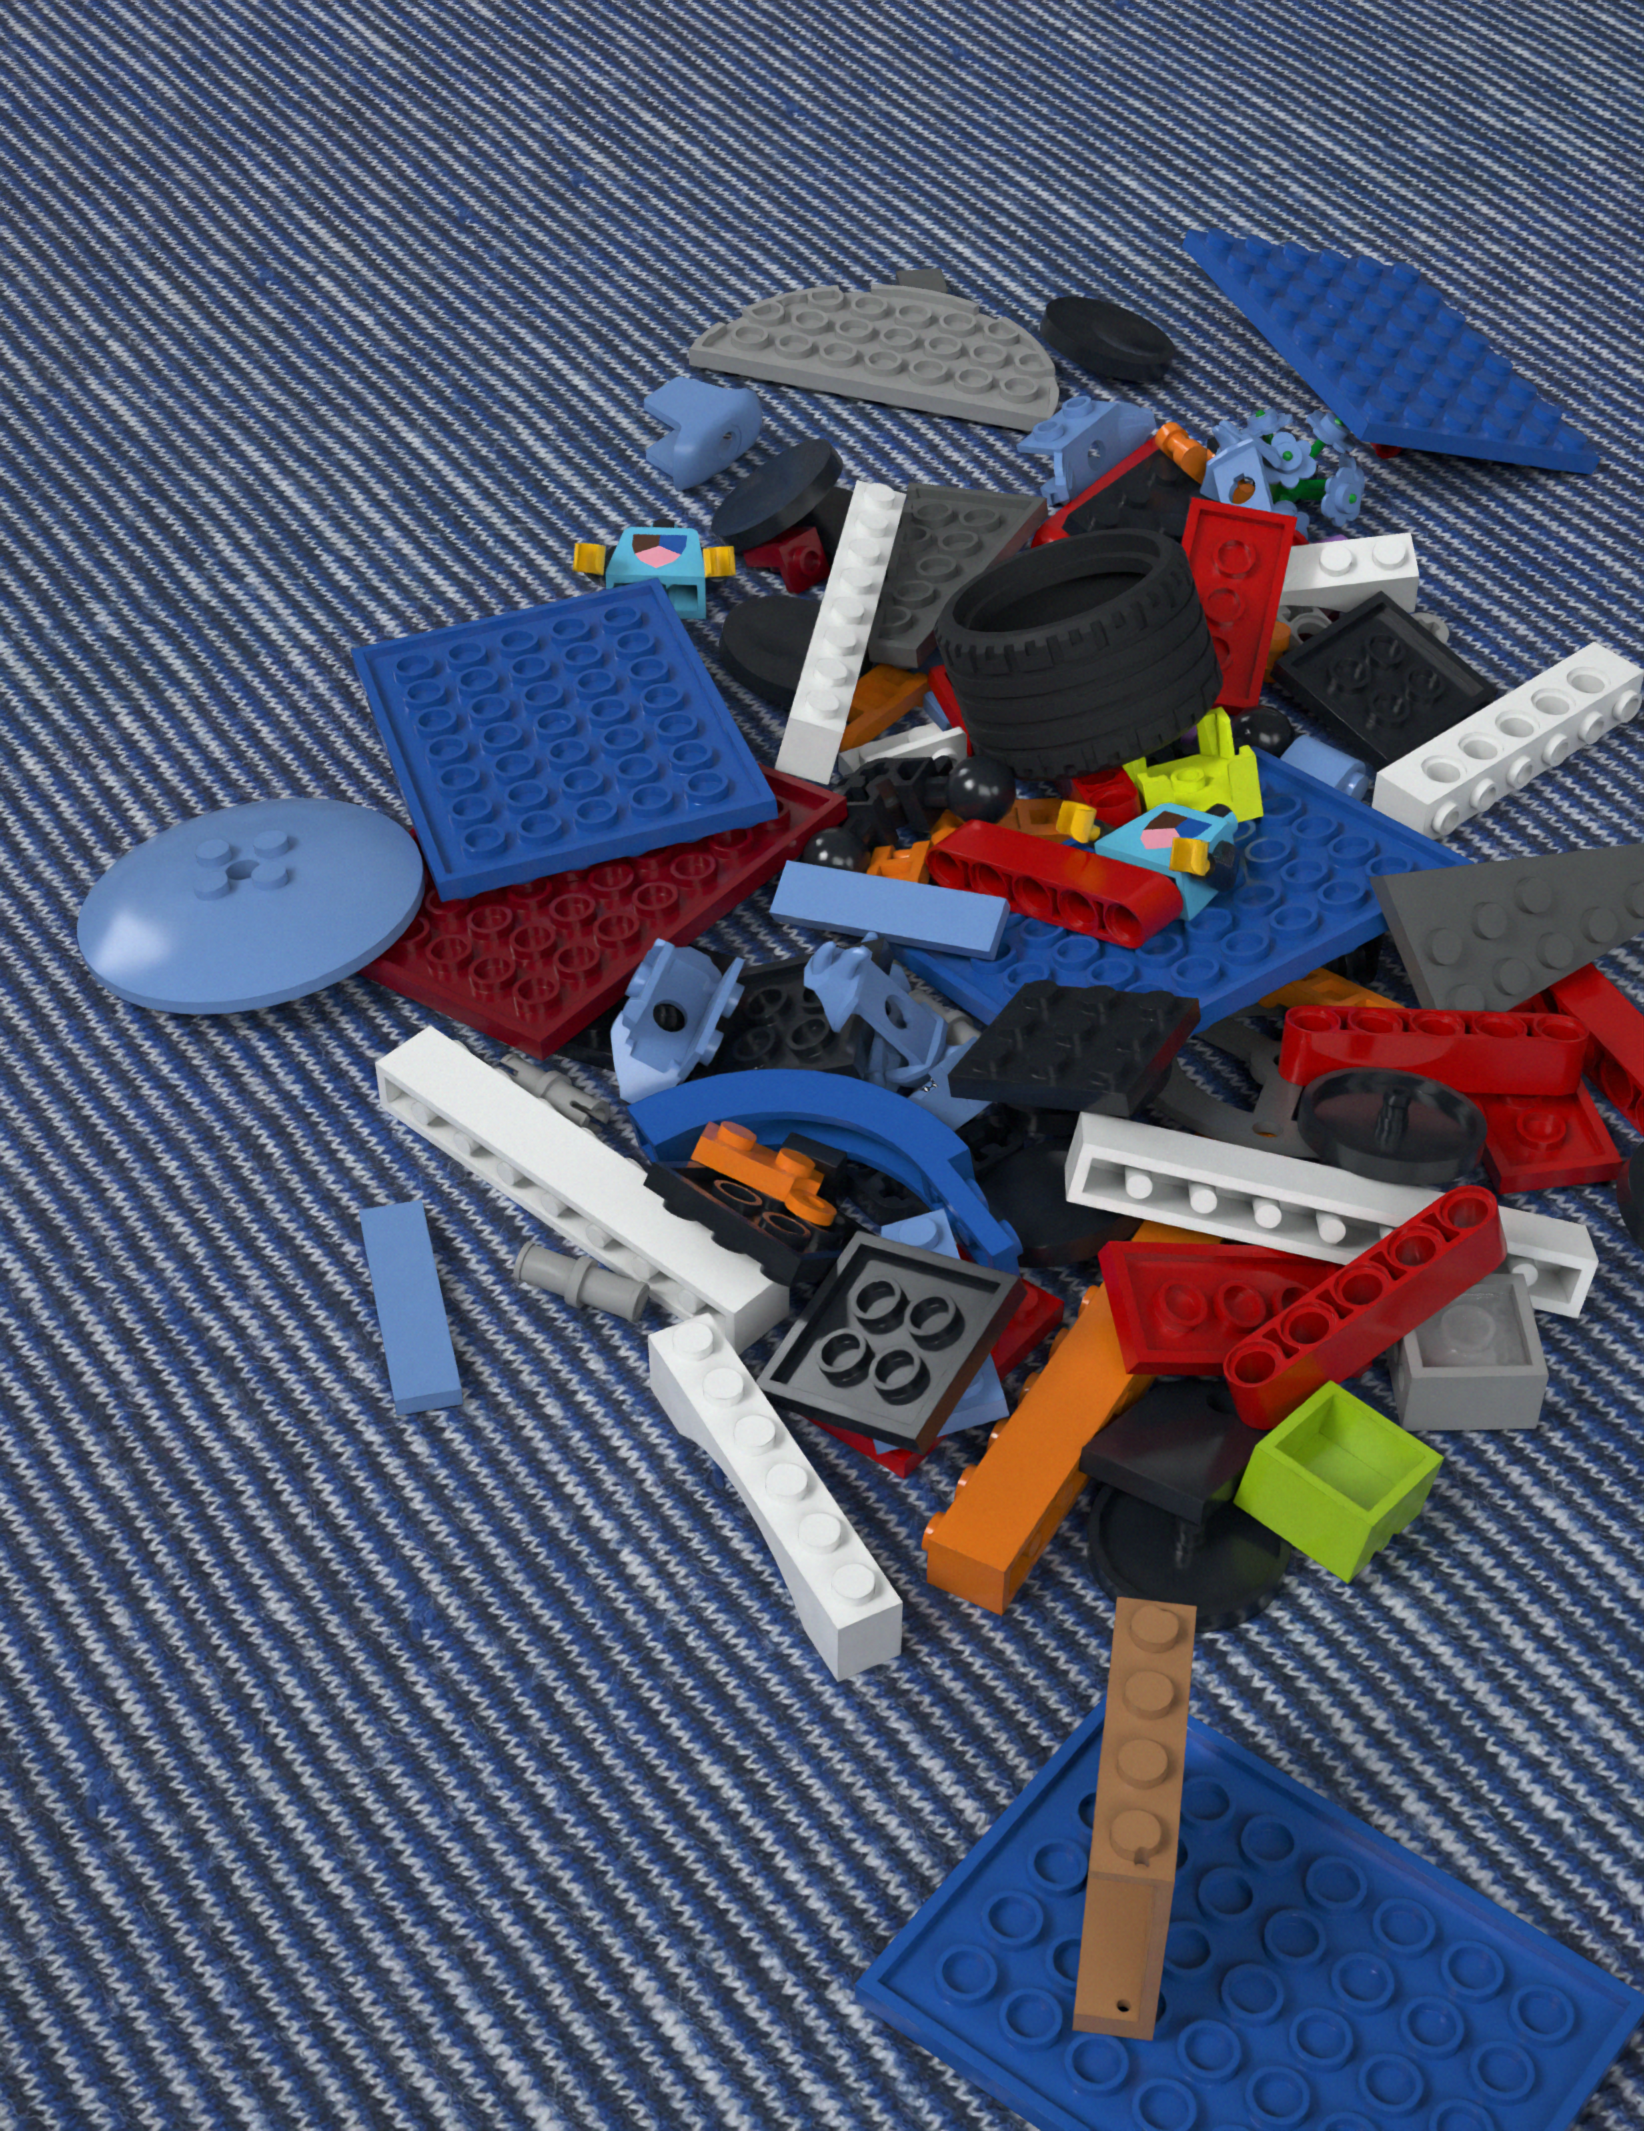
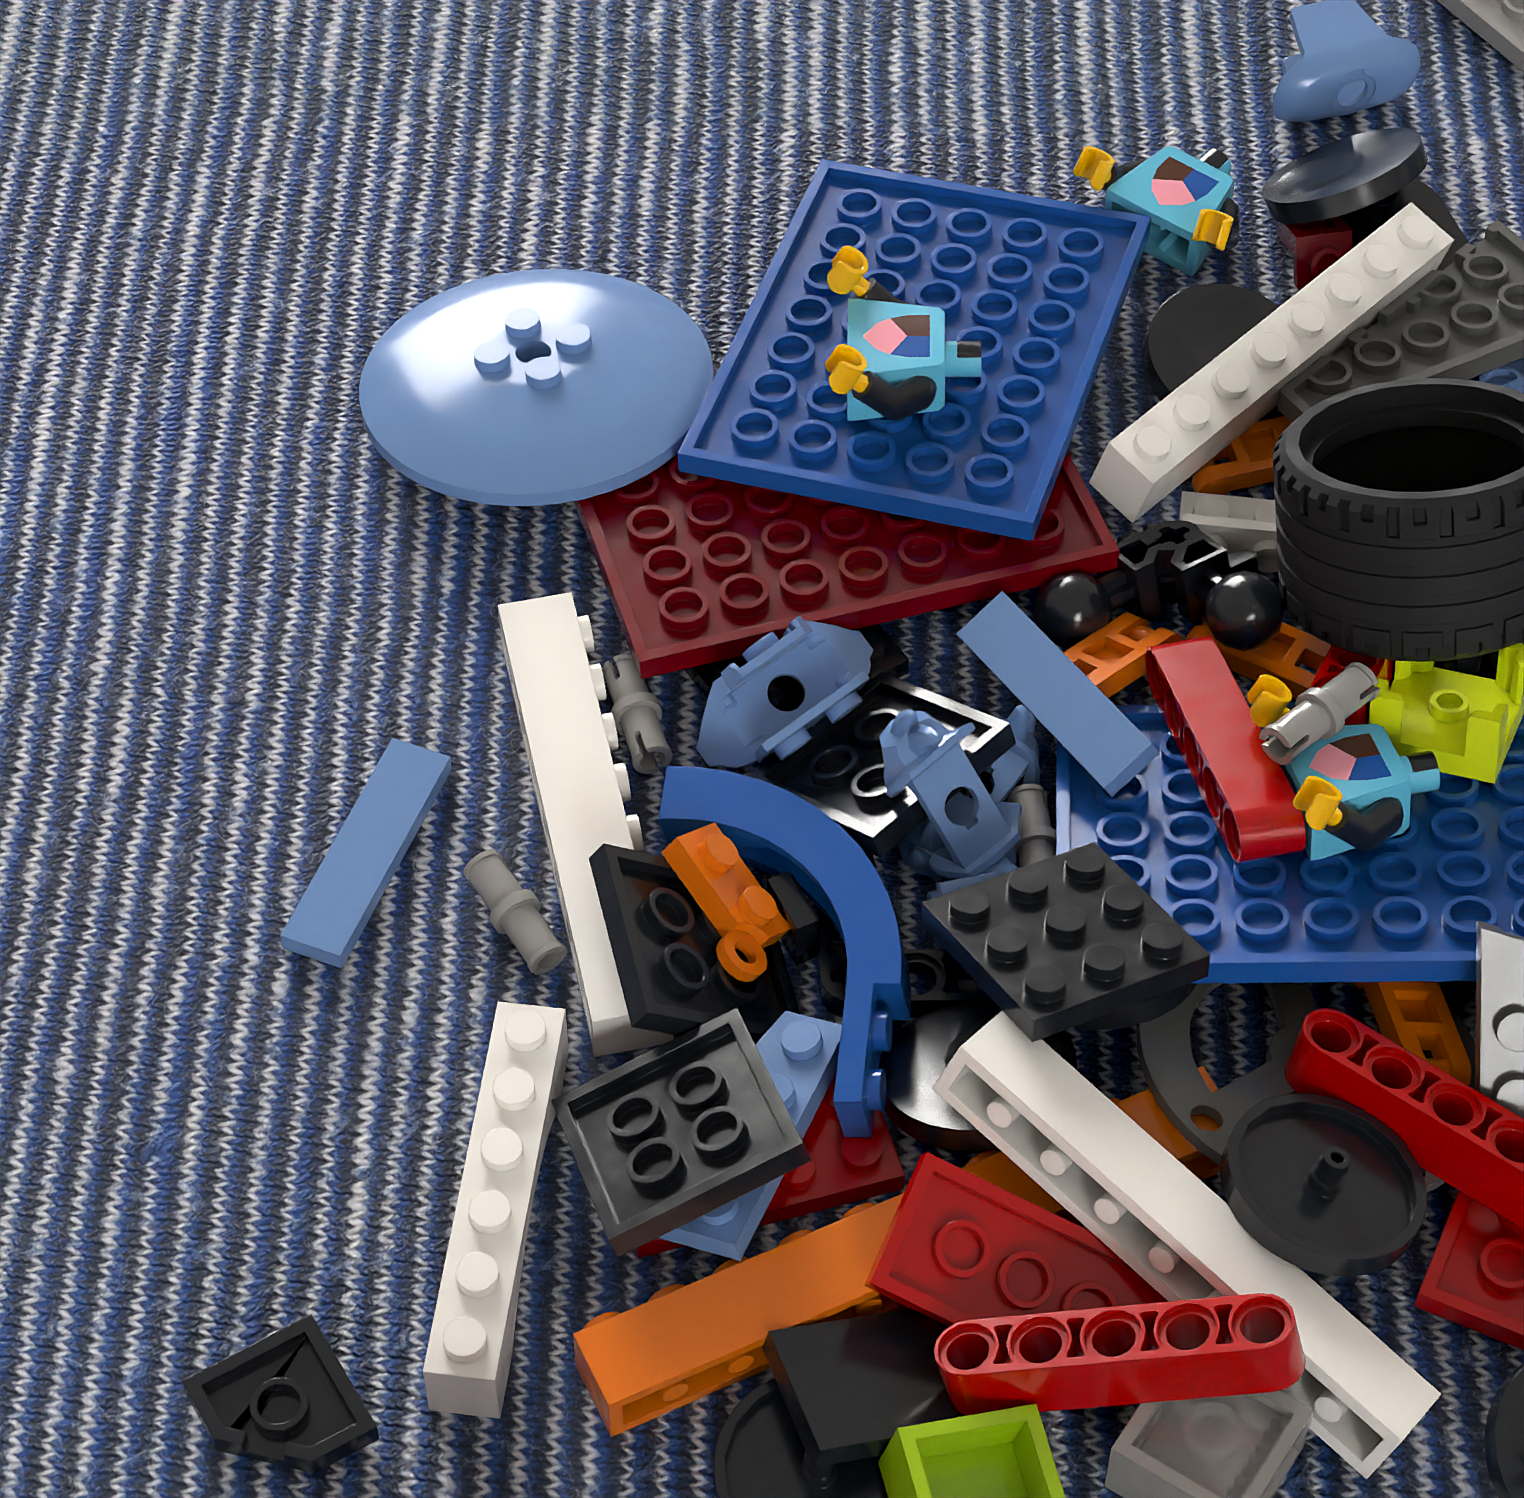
camera: 35 degrees right, 10 degrees up
none -> black plate [182,1314,379,1474]
none -> torso [825,246,981,421]
none -> light grey pin [1259,662,1380,765]

